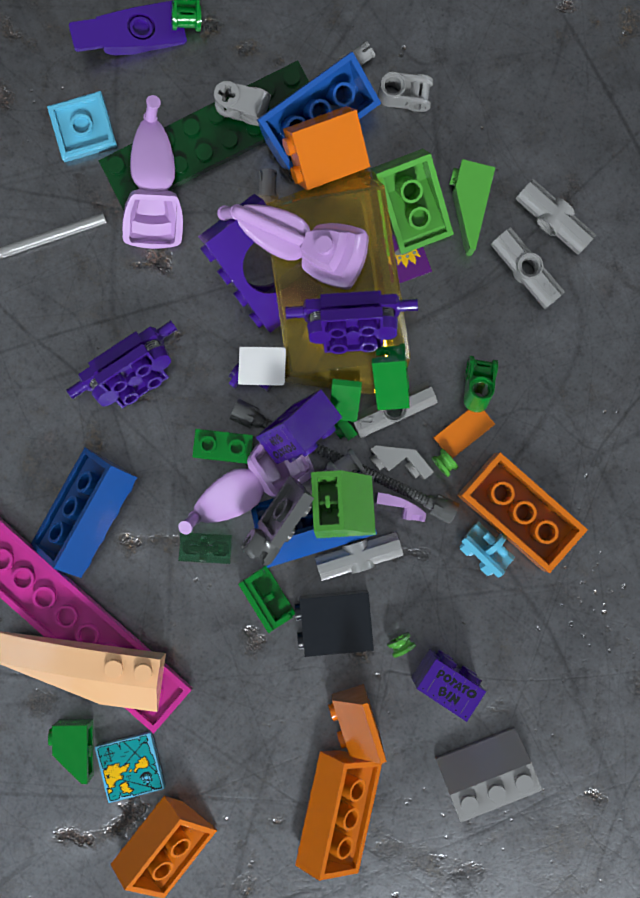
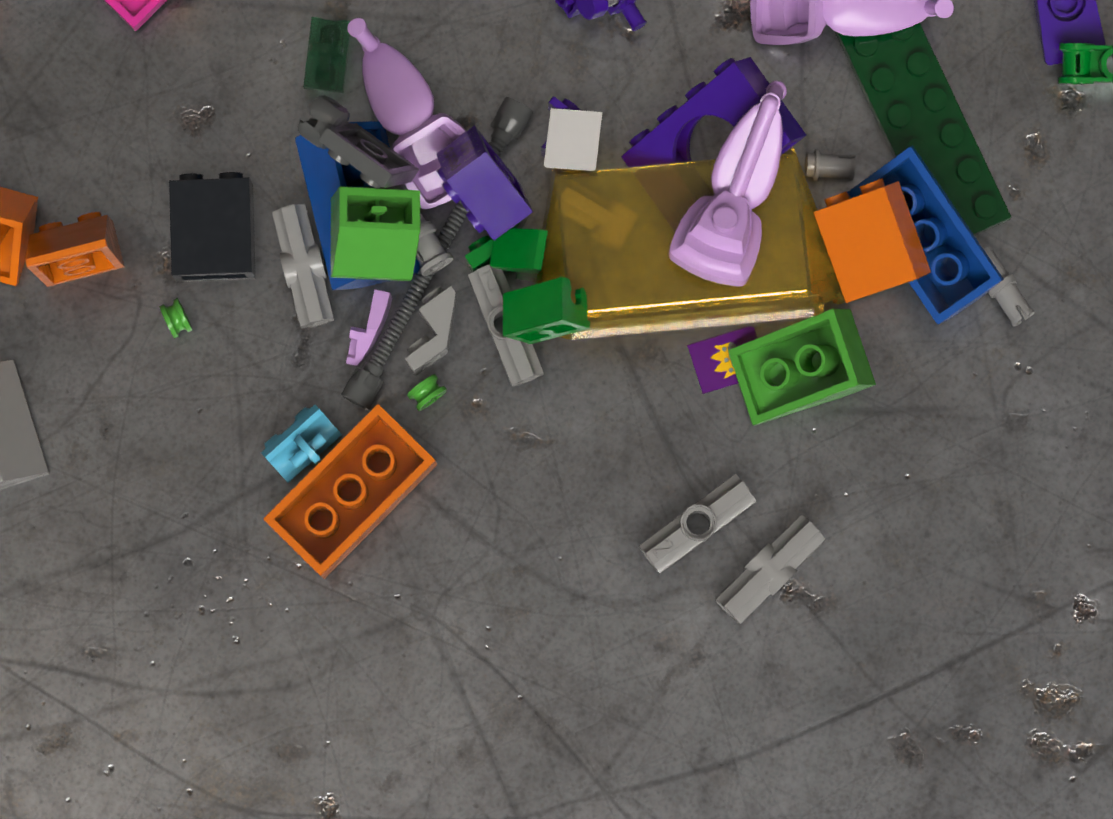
camera: 95 degrees right, 5 degrees down
green brick [192,429,255,464] -> none
light grey piece [214,81,271,126] -> none
green hinge [238,565,295,633] -> none
dark purple piece [285,290,418,354] -> none
light grey piece [378,72,433,112] -> none
dark purple brick [411,649,486,722] -> none
orange tile [433,409,495,459] -> none
bright green slope [449,159,495,256] -> none
green piece [464,355,498,412] -> none

